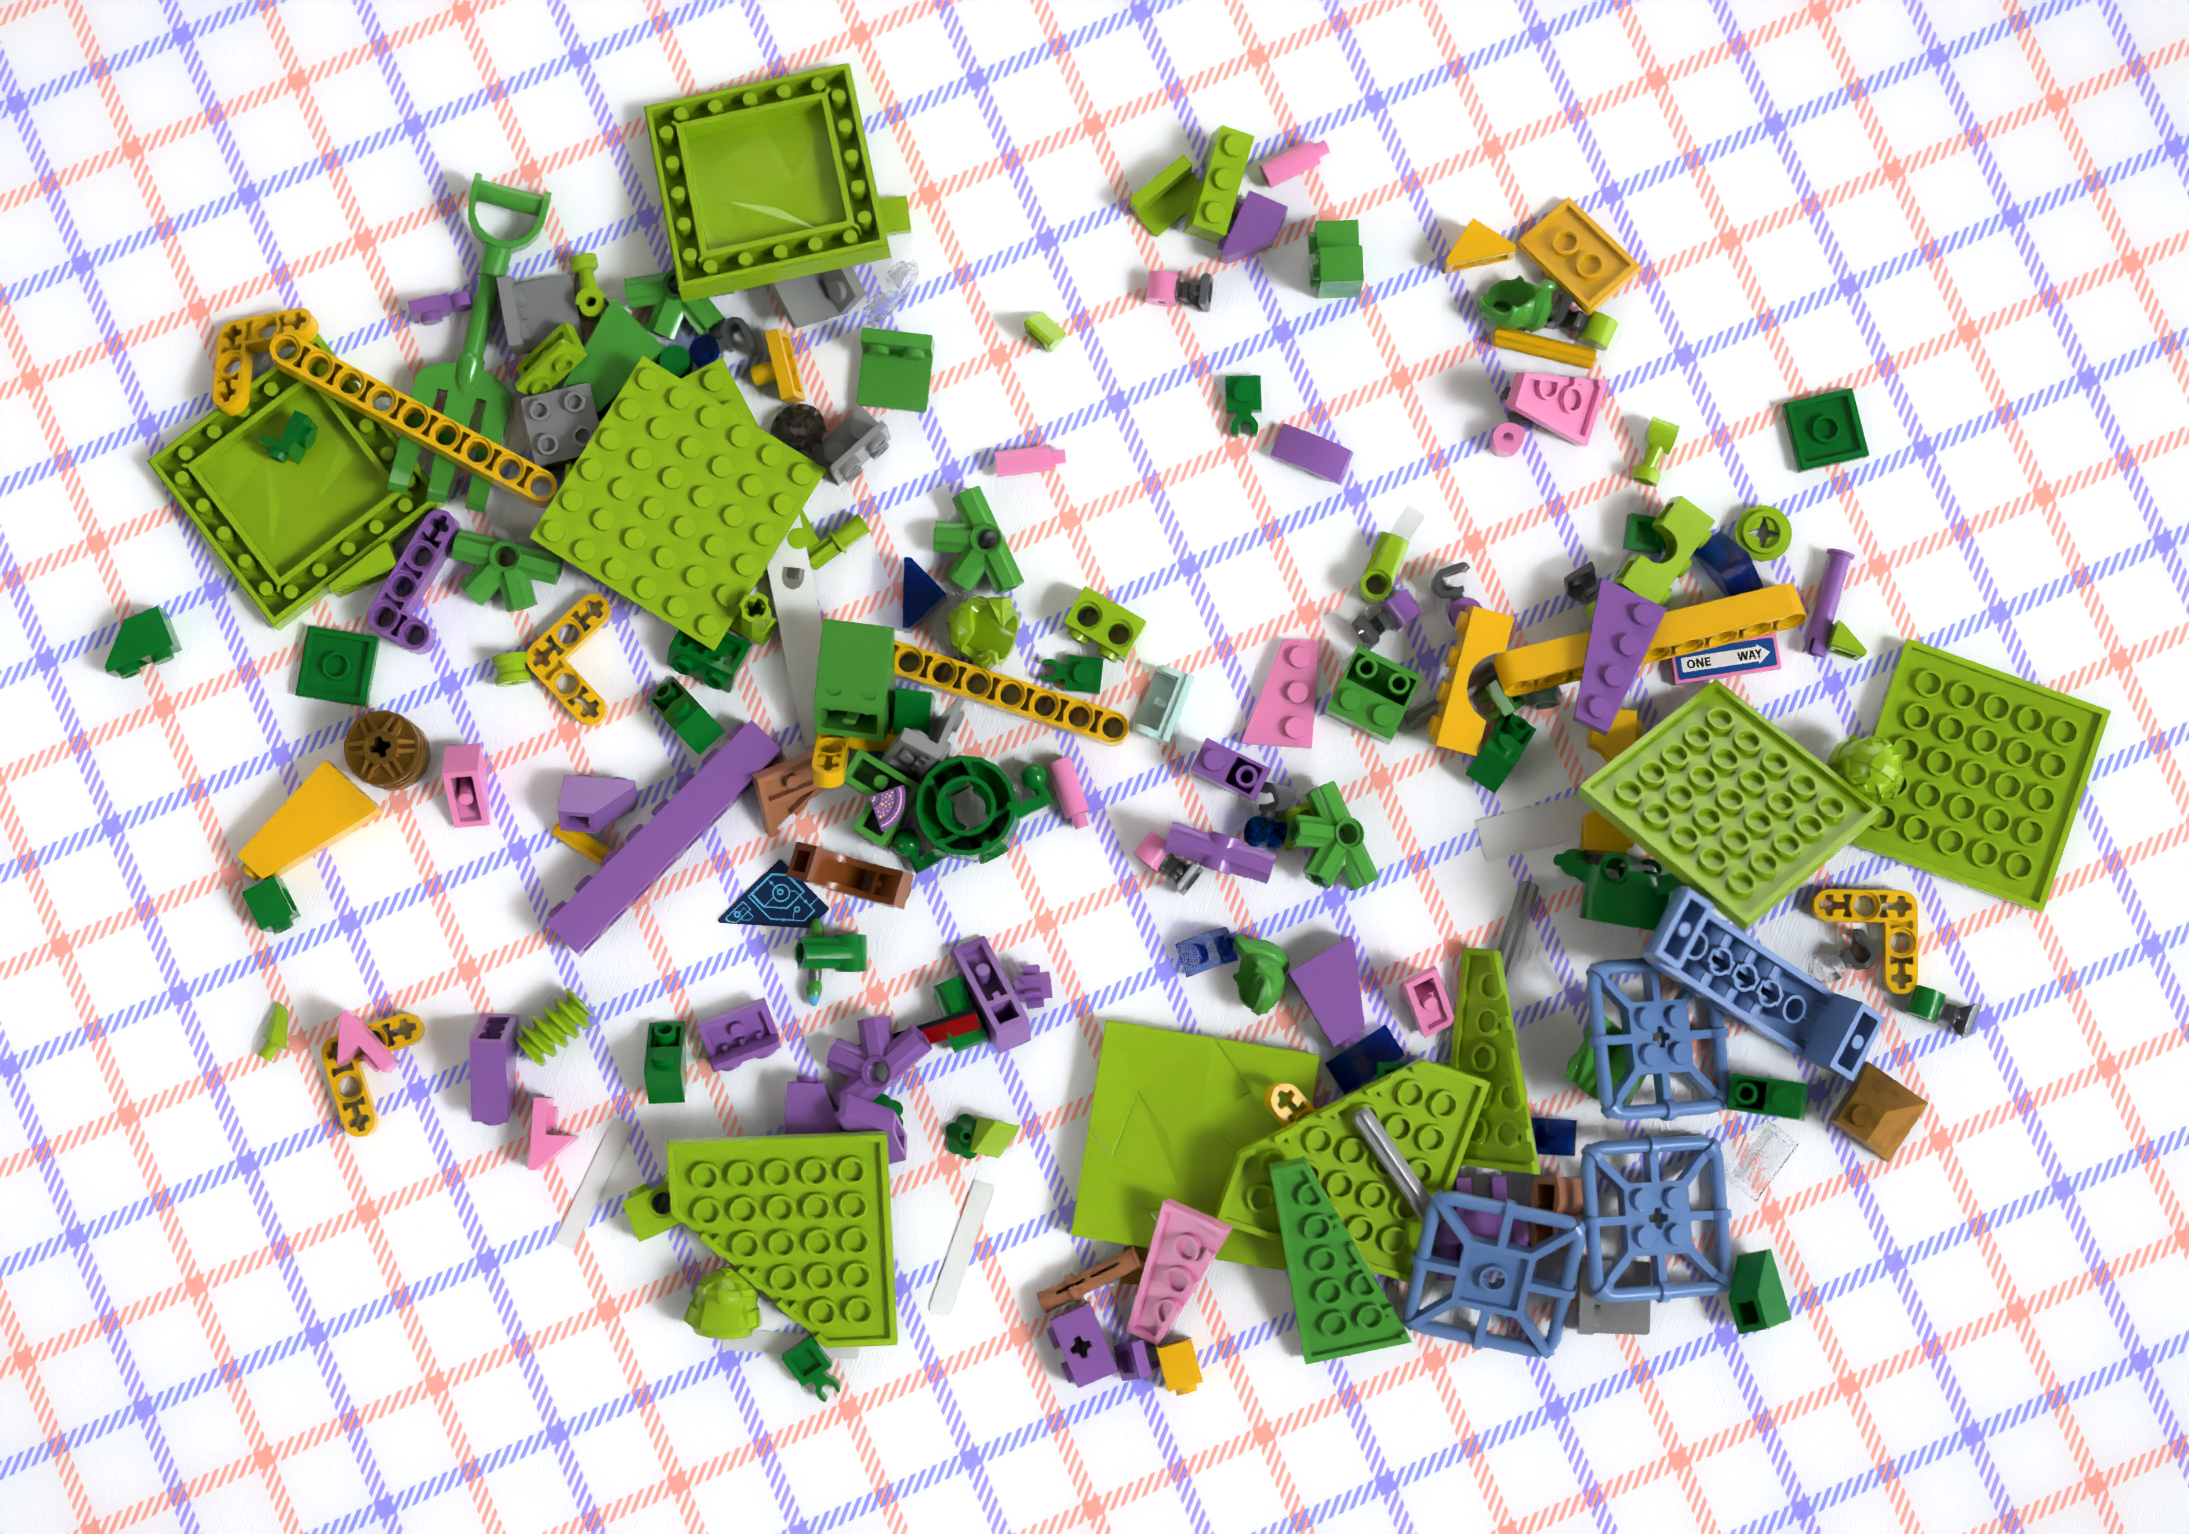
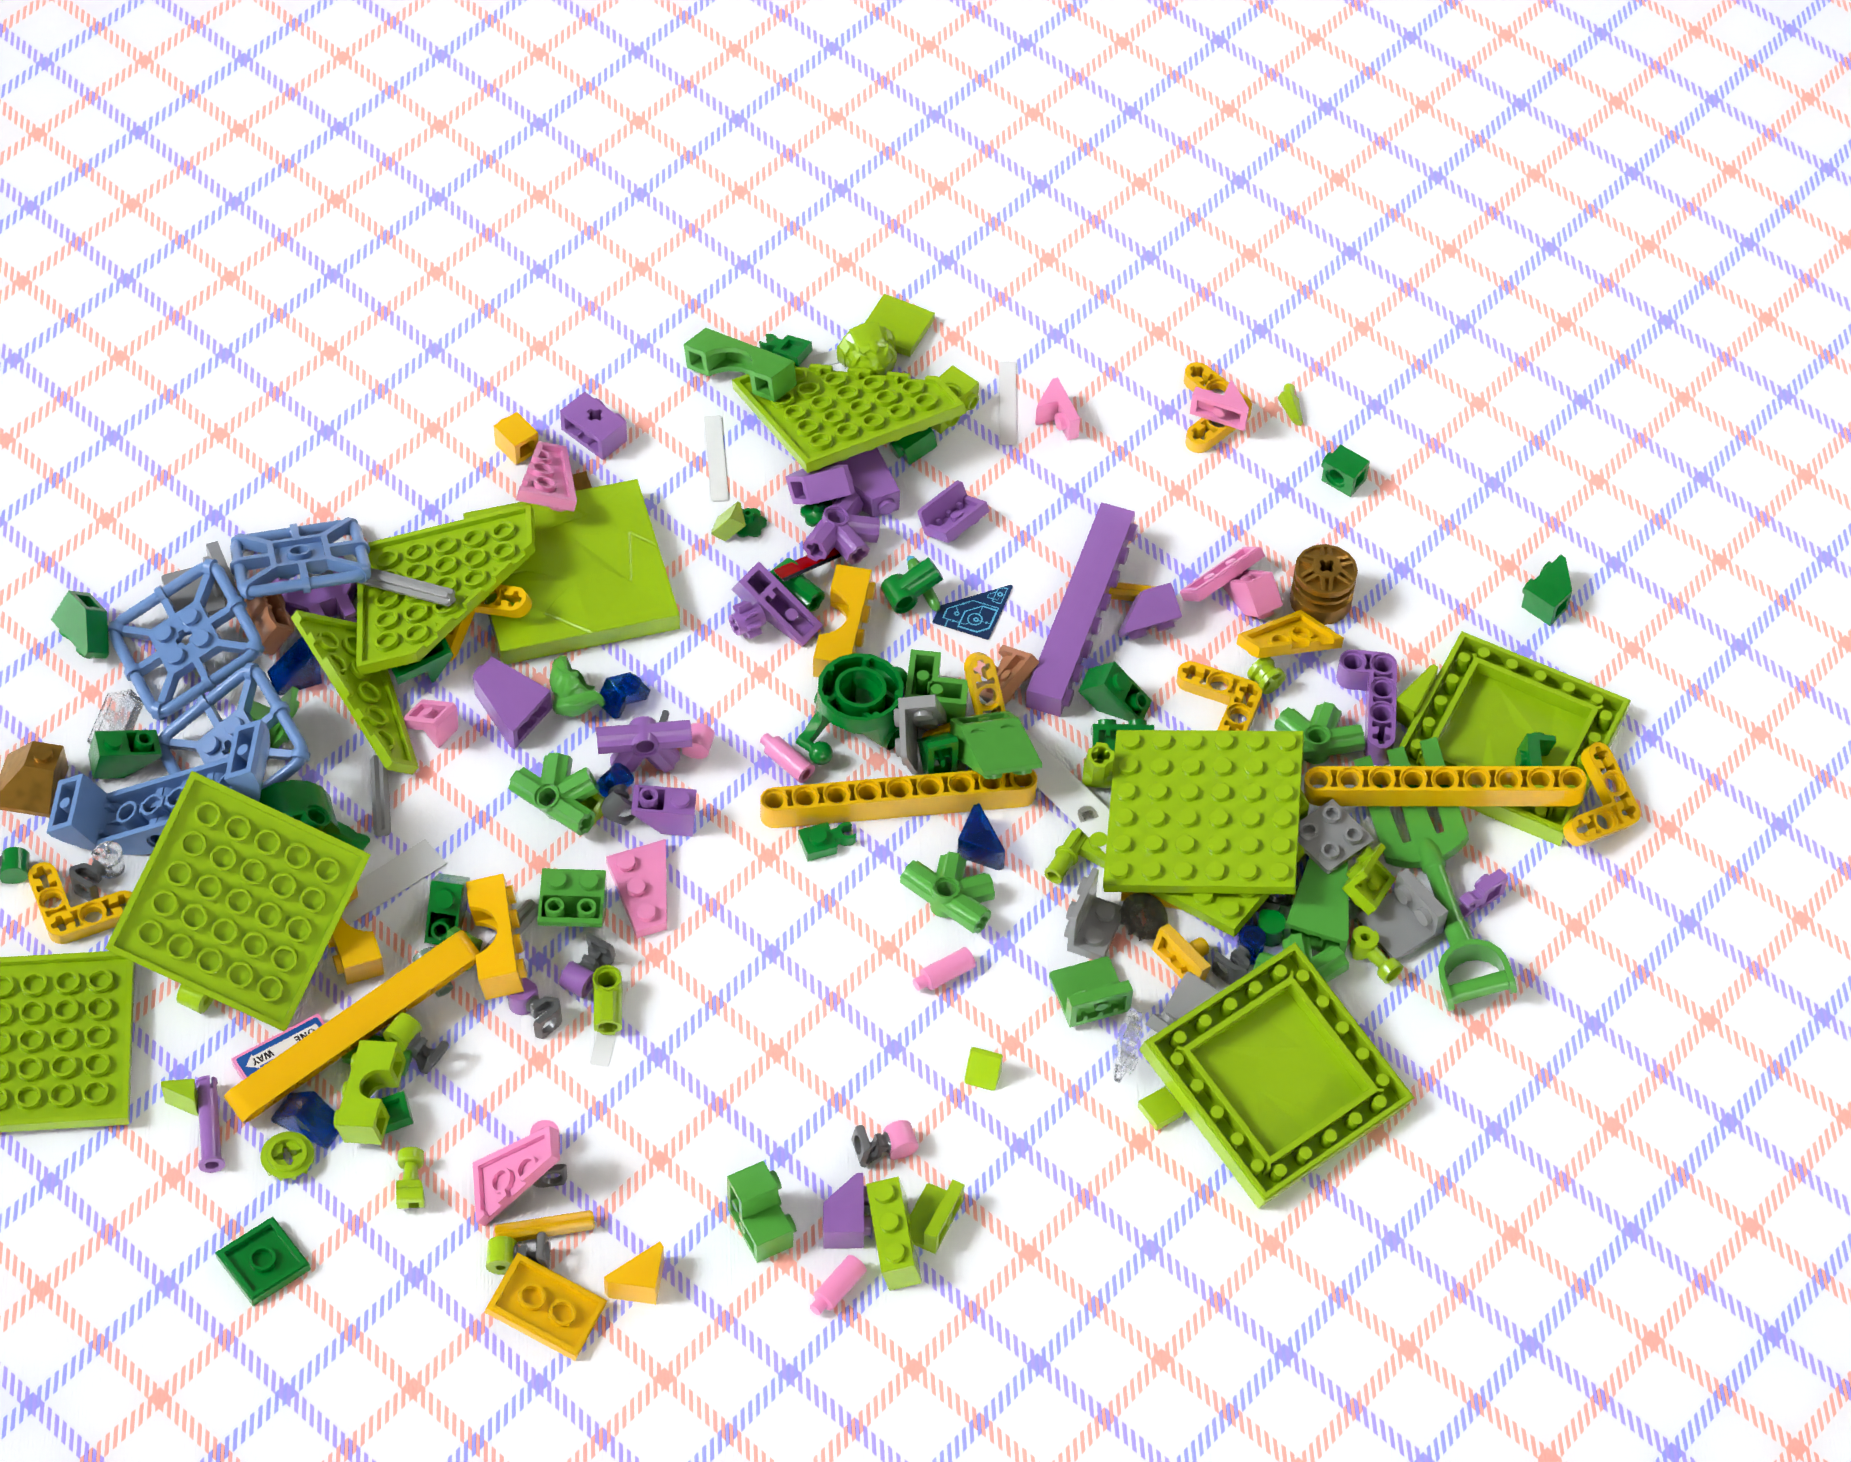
camera: 150 degrees right, 30 degrees down
yellow slope [236,760,384,881] -> none
green tile [295,626,380,708] -> none
medium lavender slope [469,1013,519,1126] -> none
lime piece [515,988,595,1067] -> none
green slope [644,1021,687,1104] -> none
dark orange arch [786,842,914,909] -> none
medium lavender tile [869,785,906,832] -> none
lime helmet [946,596,1020,670] -> none
nougat pin [1037,1246,1144,1313] -> none
lime brick [1063,586,1147,663] -> none
medium lavender tile [1113,1340,1160,1381] -> none
light aqua hinge [1132,664,1195,746] -> none
green plate [1225,375,1262,438] -> none
bright green wing [1268,1157,1412,1365] -> none
medium lavender slope [1270,423,1353,485] -> none
clear blue slope [1324,1025,1405,1094] -> none
bright green hair [1477,275,1557,332] -> none
medium lavender wing [1573,578,1667,736] -> none
lime helmet [1827,734,1904,803] -> none
none -> bright green arch [683,328,797,402]
none -> yellow arch [813,564,876,678]
none -> lime tile [865,294,935,357]
none -> bright pink tile [1180,547,1265,601]
none -> yellow wing [1236,610,1344,658]

